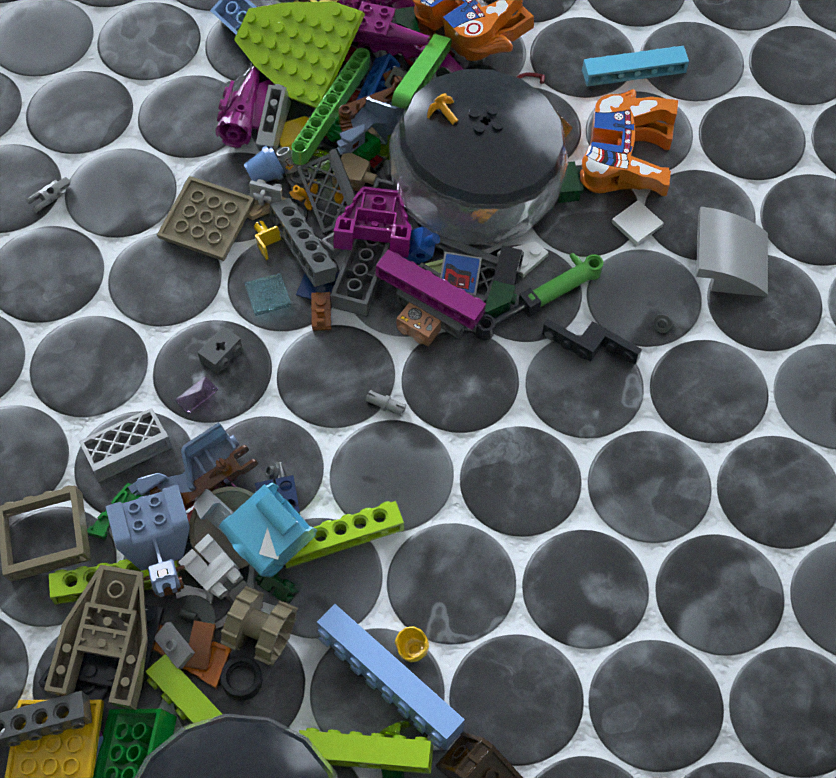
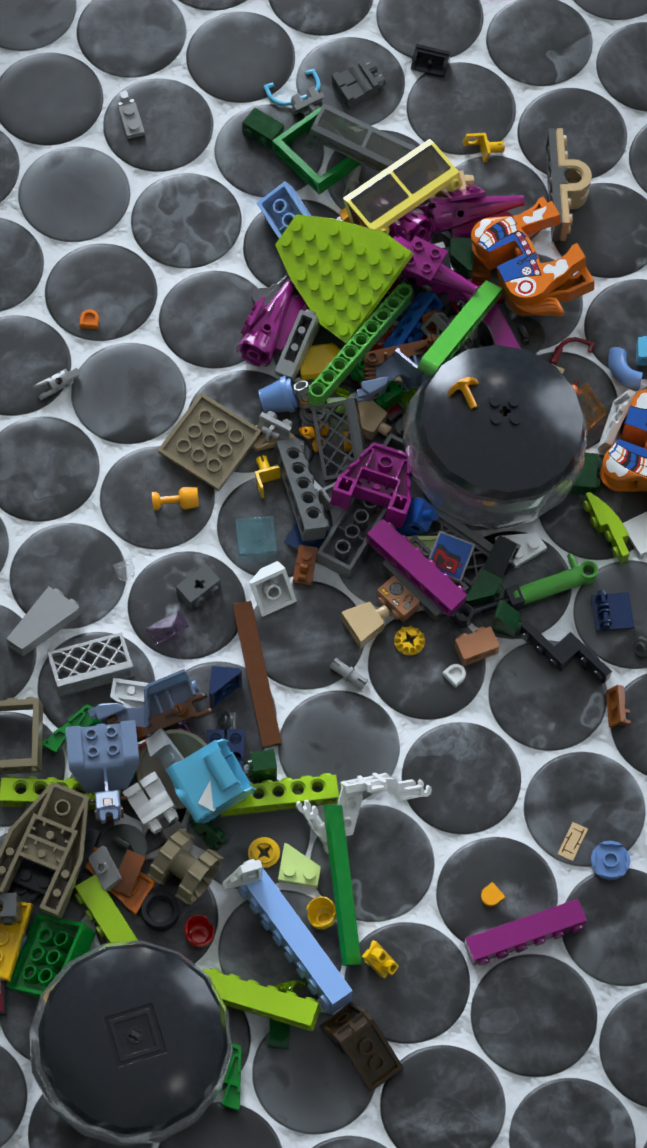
camera: 10 degrees right, 5 degrees up
none -> light grey slope [6,586,81,656]
none -> orange tile [79,310,99,330]
none -> white wing [110,678,149,708]
none -> clear tile [113,558,135,581]
none -> light orange piece [152,487,199,511]
none -> red hair [184,914,214,948]
none -> dark blue slope [209,666,242,708]
none -> white wing [223,859,262,891]
none -> reddish brown tile [232,601,282,749]
none -> dark green brick [247,749,277,784]
none -> yellow gear [248,837,280,868]
none -> white slope [249,561,297,617]
none -> yellowish green wing [278,843,321,888]
none -> white piece [296,773,432,855]
none -> green tile [323,805,362,966]
none -> tan torso [341,602,390,648]
none -> yellow hips [362,940,399,979]
none -> yellow gear [394,625,425,656]
none -> white tile [442,664,466,688]
none -> nougat brick [454,626,500,666]
none -> magenta brick [464,899,587,966]
none -> light orange tile [481,882,505,907]
none -> dark green slope [492,600,522,638]
none -> tan sticker [558,822,588,861]
none -> lime slope [583,492,630,564]
none -> medium blue tile [590,841,631,881]
none -> dark blue hinge [591,590,634,631]
none -> white wing [597,389,636,451]
none -> dark orange plate [606,685,631,728]
none -> medium blue cylinder [608,347,643,391]

